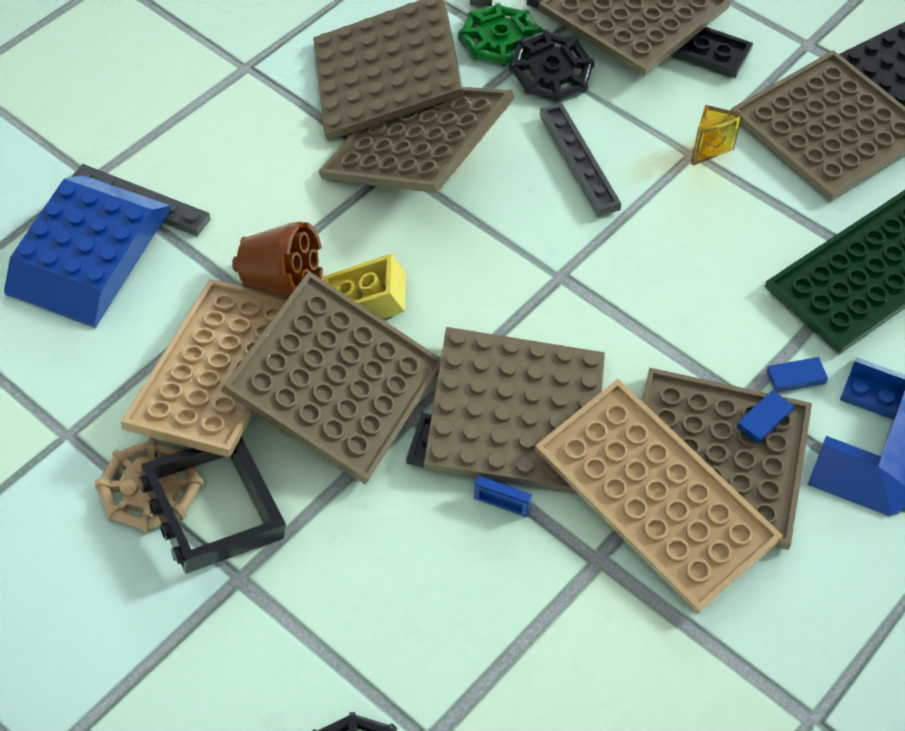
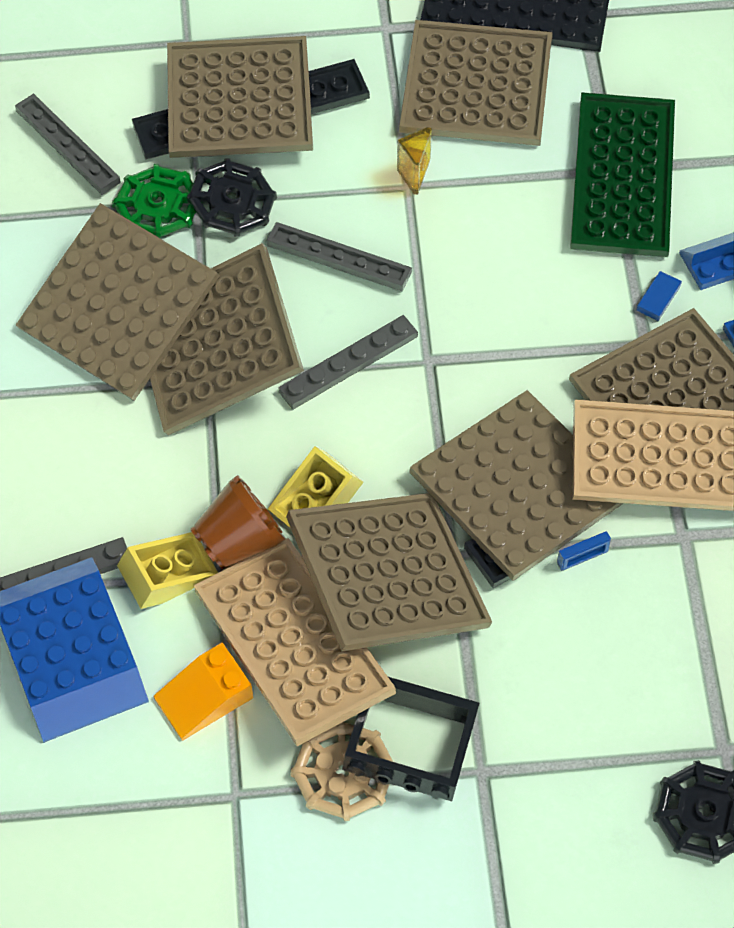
camera: 45 degrees left, 5 degrees up
blue tile [736,390,795,444] -> none
none -> light yellow slope [117,532,218,609]
none -> light orange slope [153,642,253,741]
none -> dark grey plate [278,314,418,410]

